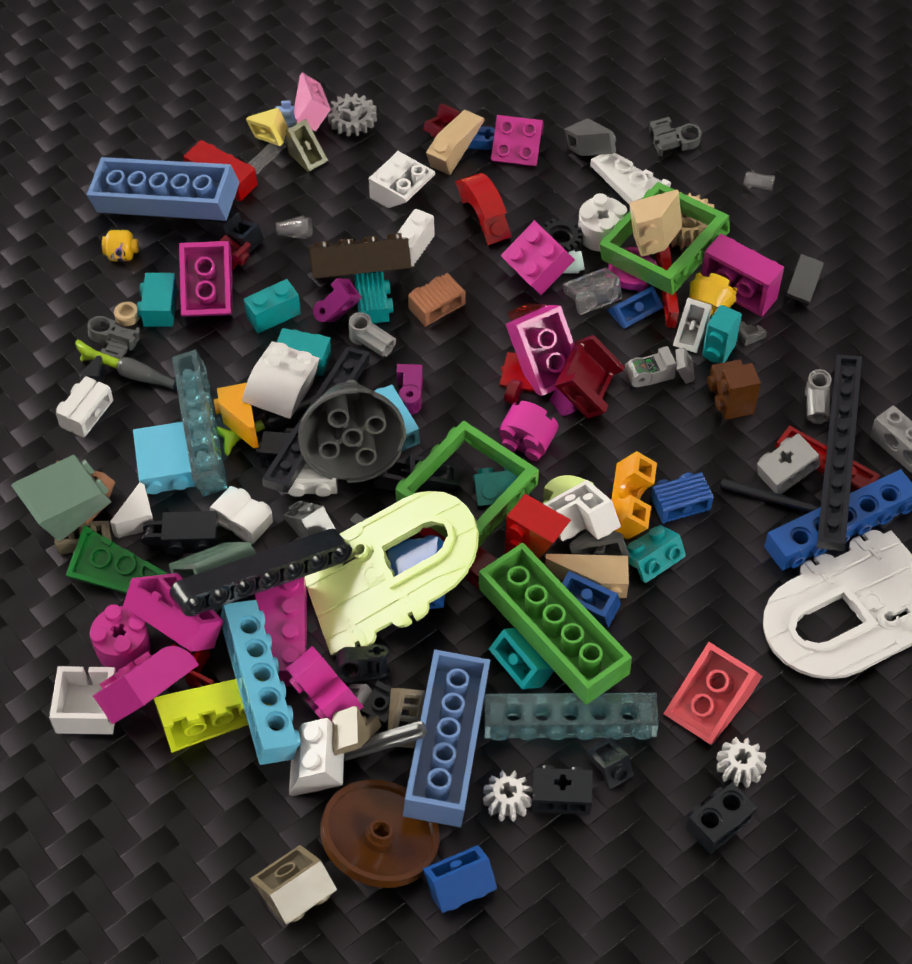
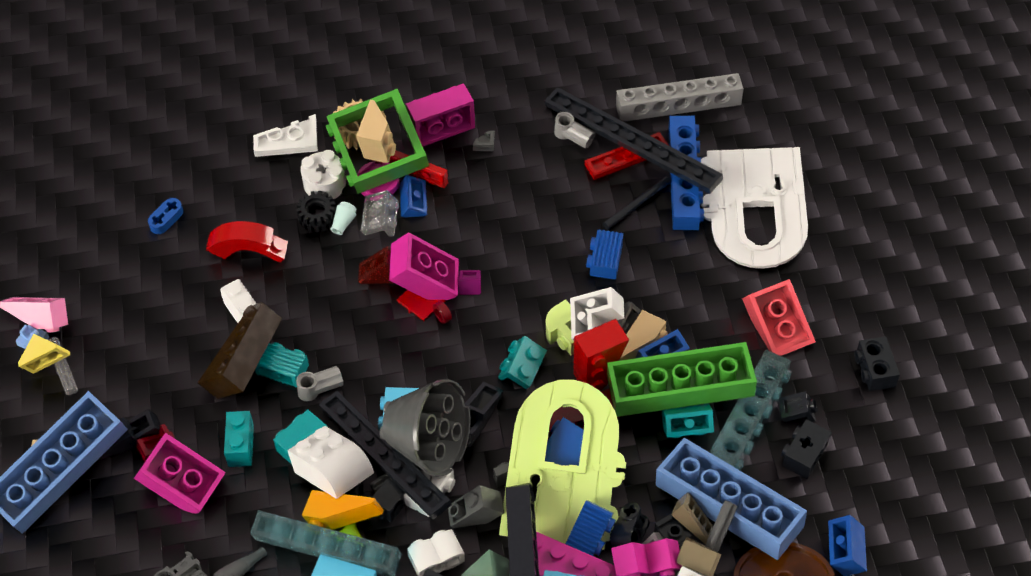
camera: 60 degrees left, 0 degrees up
yellow head [102,230,139,261] -> none
tan tile [114,302,140,326] -> none
teal brick [137,273,178,327] -> none
red brick [183,140,258,202] -> none
clear cone [276,215,313,239] -> none
olive slope [286,119,328,172] -> none
magenta leg [313,278,362,322] -> none
light grey gear [327,93,377,136] -> none
white slope [369,151,435,208] -> none
bright green window [395,420,539,548] -> none
magenta leg [397,364,423,415] -> none
nougat brick [408,273,465,327] -> none
dark red bracket [423,104,460,138] -> none
tan slope [426,110,485,175] -> none
white gear [483,770,532,822] -> none
dark pink bracket [491,115,544,166] -> none
dark pink brick [498,401,559,461] -> none
dark pink brick [501,220,575,295] -> none
dark red panel [555,335,625,418] -> none
dark grey slope [565,118,616,156] -> none
light orange arch [611,451,657,540] -> none
light grey leg [624,346,676,387] -> none
teal bracket [627,525,686,583] -> none
dark grey piece [649,117,702,156] -> none
white slope [673,298,712,353] -> none
light grey tile [676,347,695,383] -> none
yellow cone [689,273,737,317] -> none
teal brick [702,305,742,364] -> none
reddish brown brick [707,359,761,420] -> none
white gear [716,737,766,788] -> none
clear pin [744,170,775,191] -> none
light grey brick [757,433,820,494] -> none
dark grey slope [785,254,824,304] -> none
none -> blue brick [565,500,616,556]

